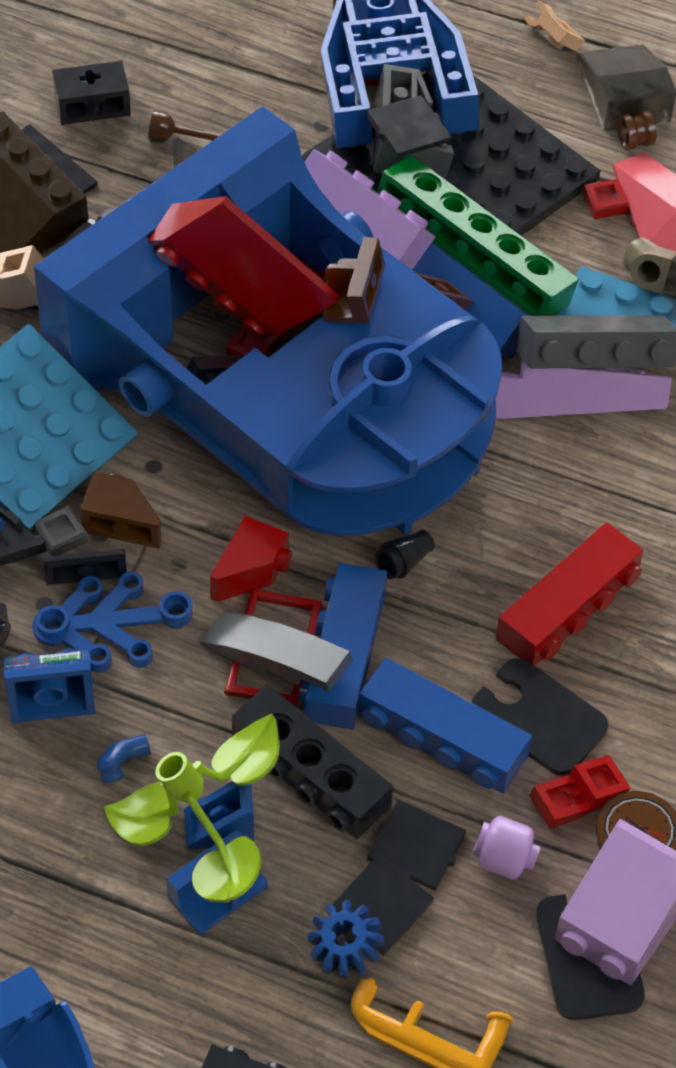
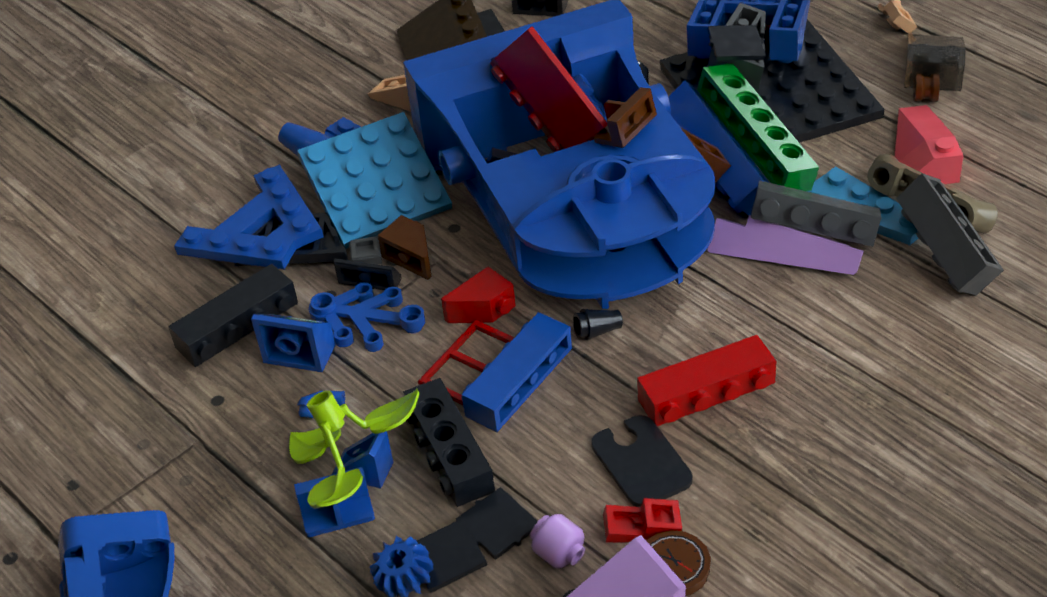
camera: 30 degrees right, 10 degrees down
slope [200,611,353,692] -> none
lavender brick [305,149,435,270] -> none
blue brick [358,657,532,794] -> none
red tile [583,179,629,219] -> none

